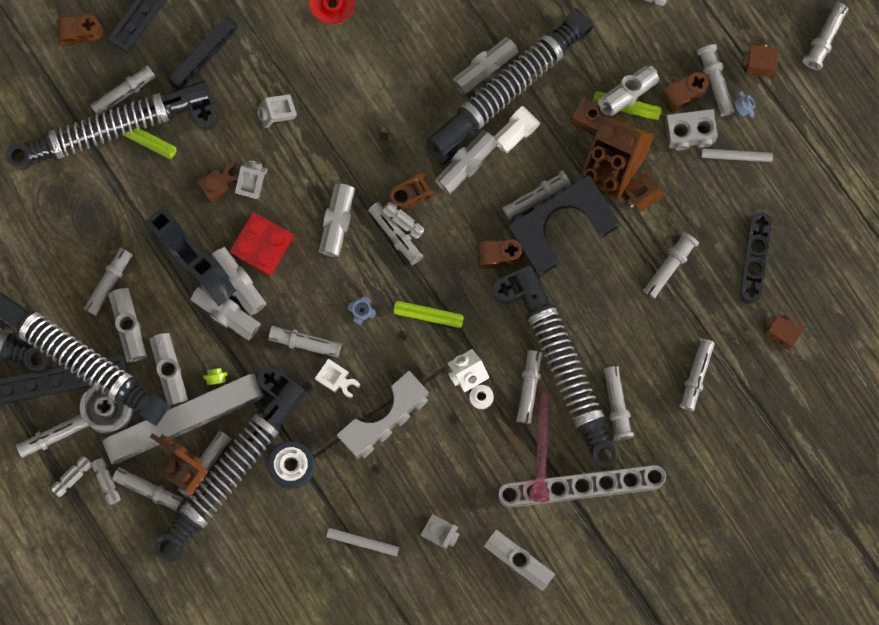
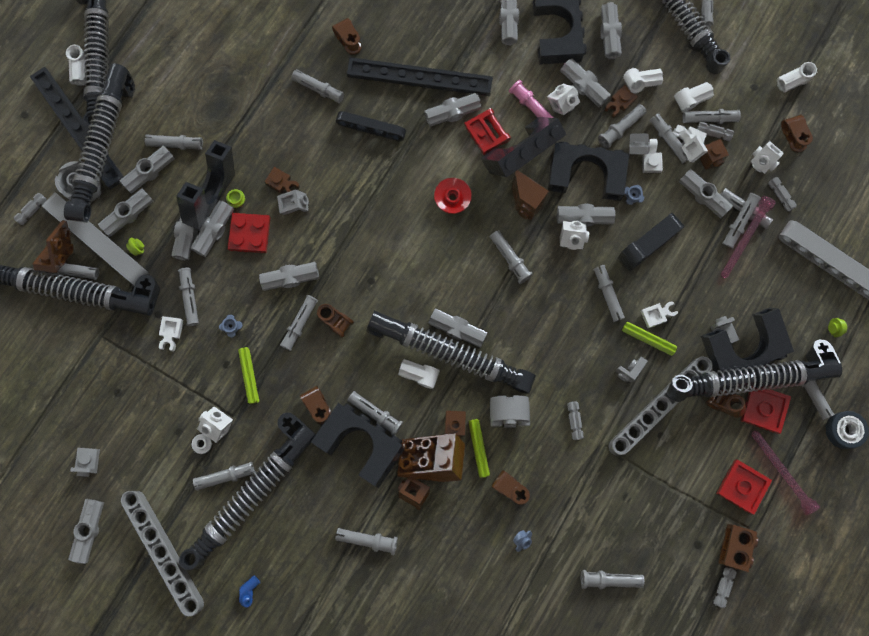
camera: 60 degrees right, 0 degrees up
black piece [6,80,218,171] -> none
light grey pin [16,413,89,458] -> none
light grey axle [51,456,92,497] -> none
light grey pin [112,467,184,512] -> none
lime axle [122,128,176,159] -> none
light grey bracket [257,94,297,128] -> none
wheel [268,442,315,489] -> none
light grey bar [326,528,399,556] -> none
light grey arch [337,371,429,459] -> none
light grey axle [382,202,424,239] -> none
light grey piece [435,130,498,195] -> none
clear pink piece [530,391,550,502] -> none
light grey piece [598,66,659,116] -> none
light grey pin [603,366,634,441] -> none
light grey brick [665,109,718,150] -> none
light grey pin [679,339,715,411] -> none
light grey pin [697,44,735,116] -> none
light grey bar [701,148,773,162] -> none
black beam [740,212,772,304] -> none
reddish brown brick [742,43,779,78] -> none
none -> lime plate [226,189,245,208]
none -> blue arm [239,575,260,608]
none -> light grey brick [490,396,530,428]

